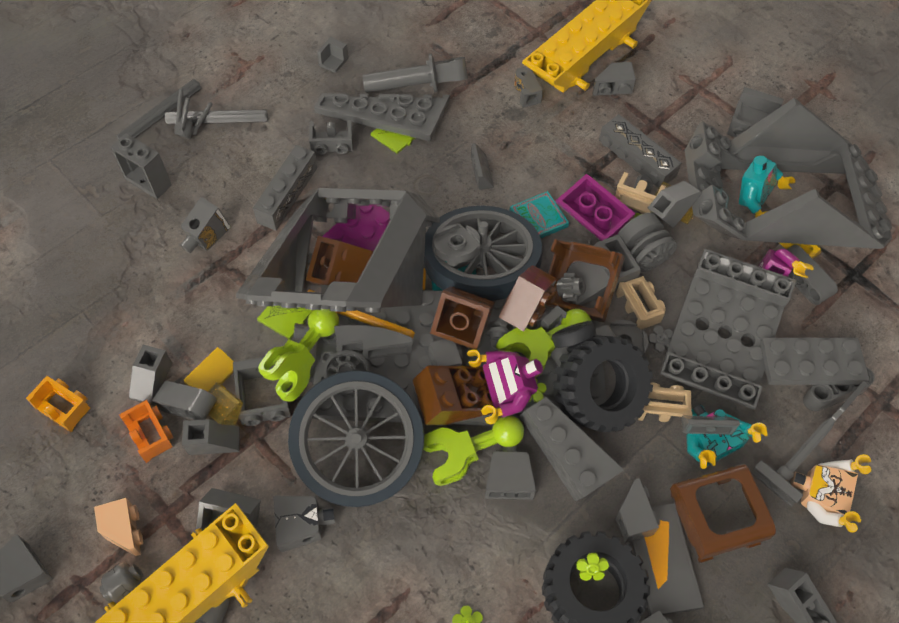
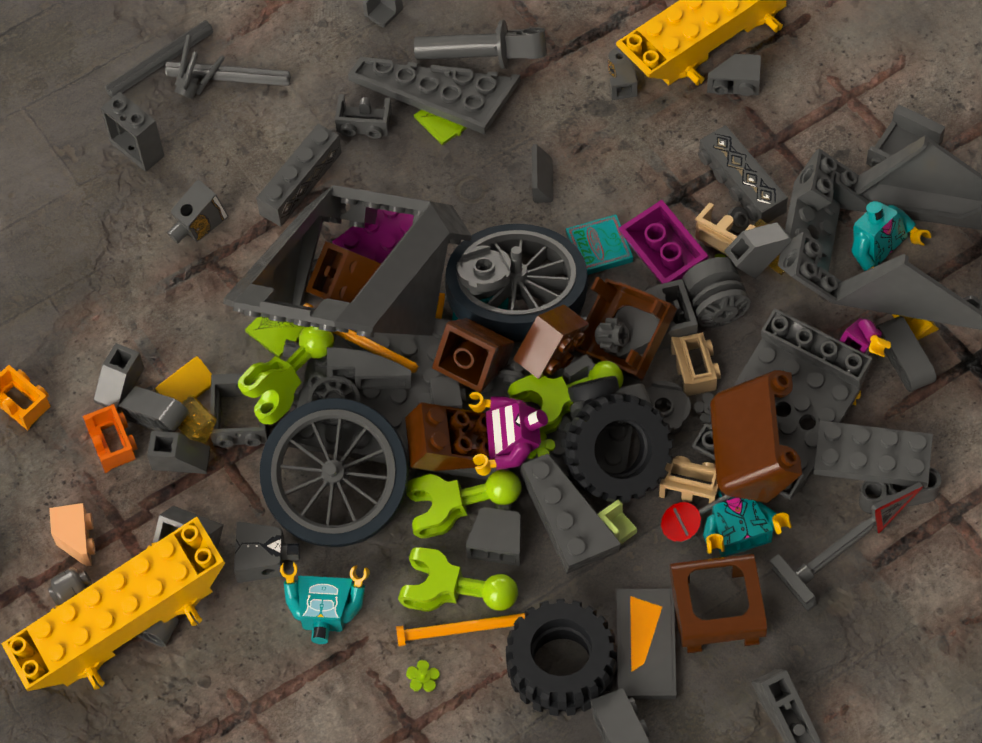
camera: 15 degrees right, 0 degrees up
lime plant [576,553,609,581] -> none
dark grey slope [615,478,660,543] -> none
dark grey slope [681,416,740,435] -> none
torso [790,454,872,532] -> none
none -> teal torso [280,562,370,644]
none -> light orange bar [396,613,525,646]
none -> lime piece [398,547,518,612]
none -> yellowish green panel [597,499,637,544]
none -> red piece [661,495,731,543]
none -> reddish brown windscreen [710,370,802,503]

